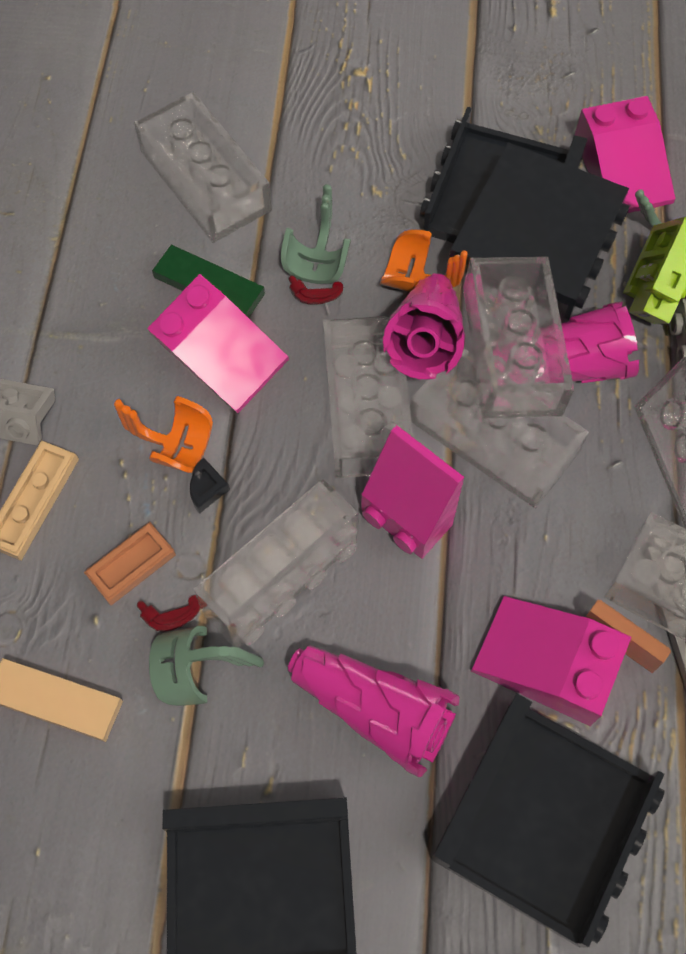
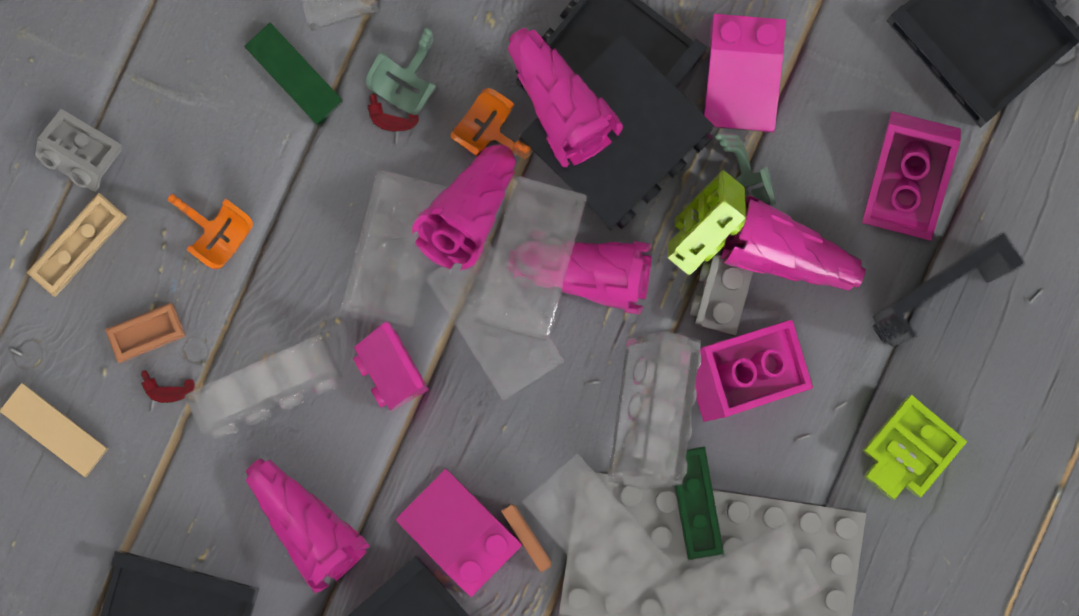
camera: 20 degrees right, 20 degrees up
slope [147,274,289,413] -> none
sand green helmet [149,626,264,706] -> none
black tile [190,458,230,514] -> none
none -> dark pink cone [507,28,623,167]

